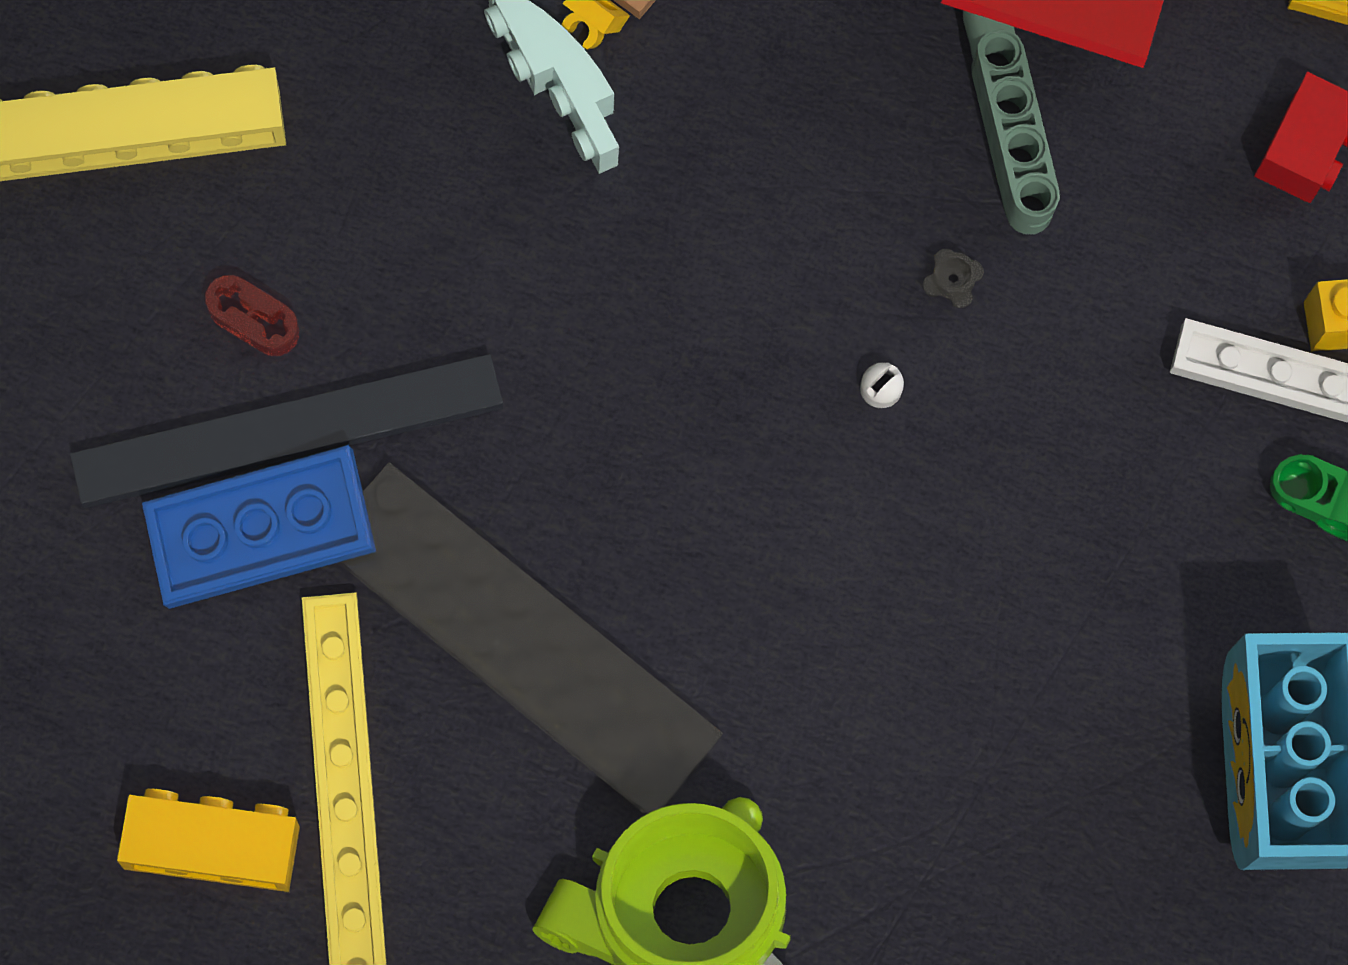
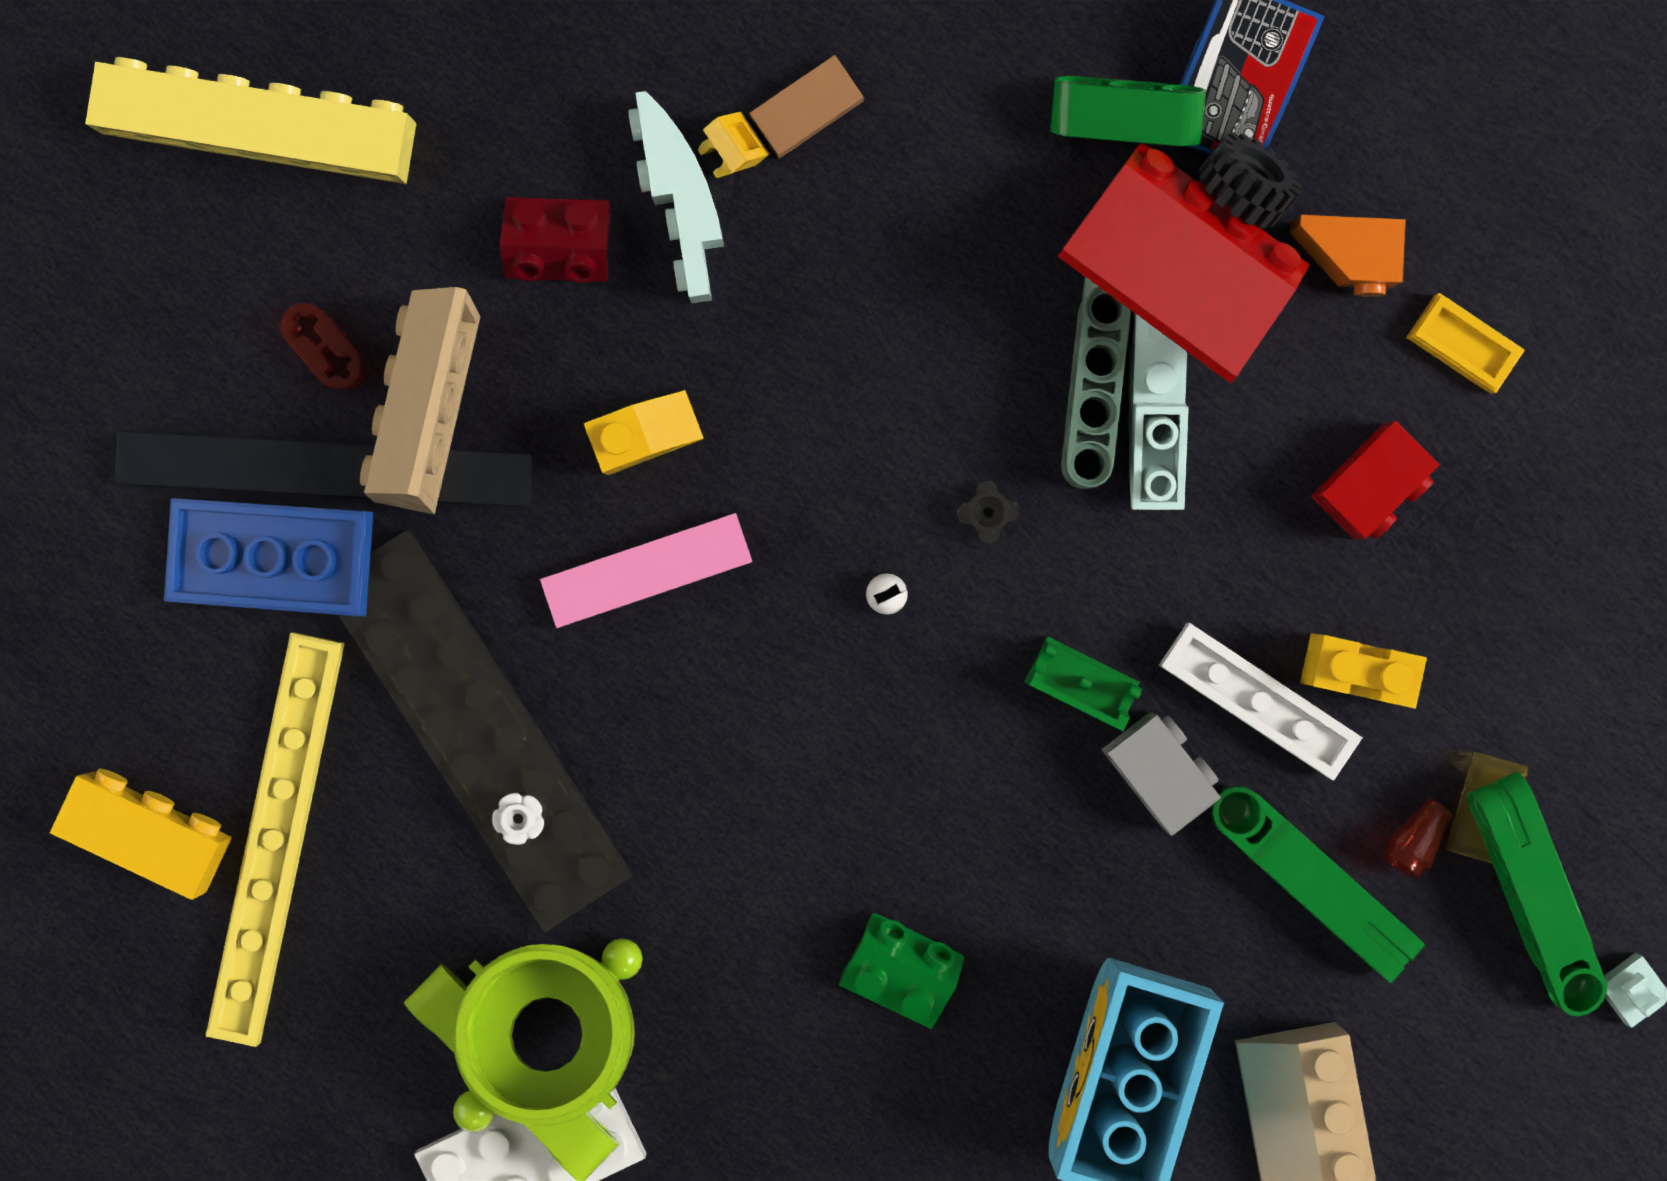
camera: 25 degrees right, 15 degrees up
none -> tan slope [360,287,480,515]
none -> white plate [492,793,544,845]
none -> dark red bracket [500,197,611,283]
none -> bright pink tile [540,513,753,628]
none -> yellow slope [584,390,704,475]
none -> green bracket [839,913,964,1029]
none -> green hinge [1025,637,1142,731]
none -> light grey brick [1101,712,1221,836]
none -> light aqua slope [1128,312,1188,510]

